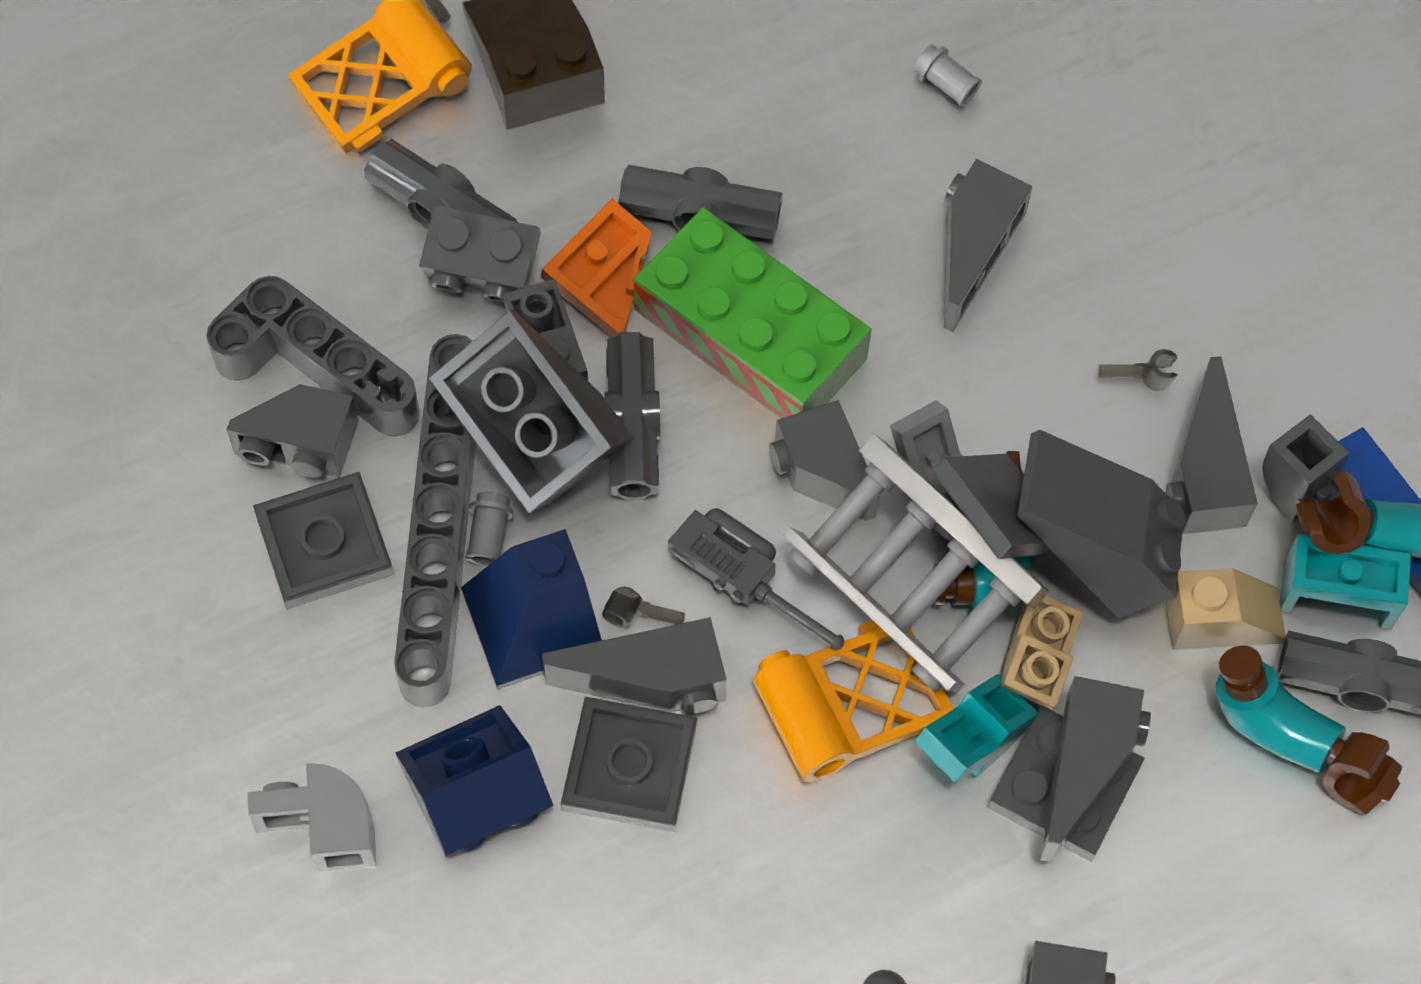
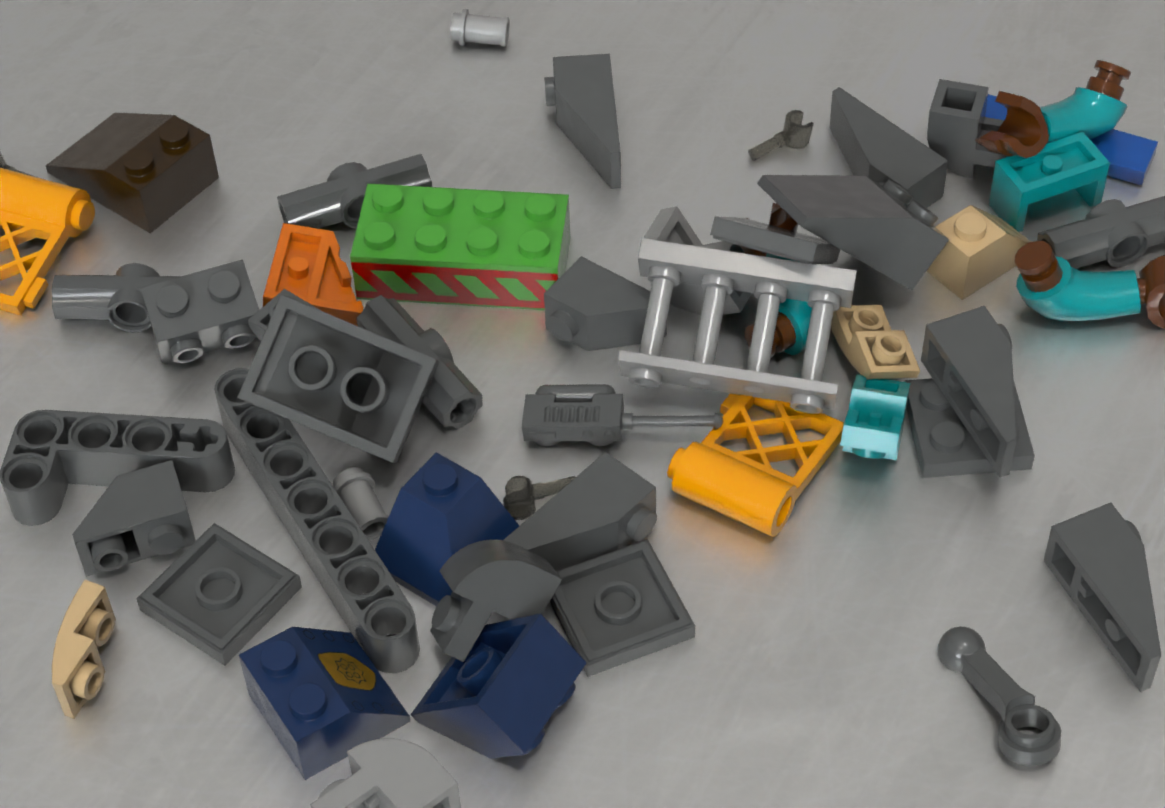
camera: 30 degrees left, 15 degrees down
none -> tan slope [52,580,116,719]
none -> dark blue slope [239,627,411,780]
none -> dark grey brick [430,540,563,662]

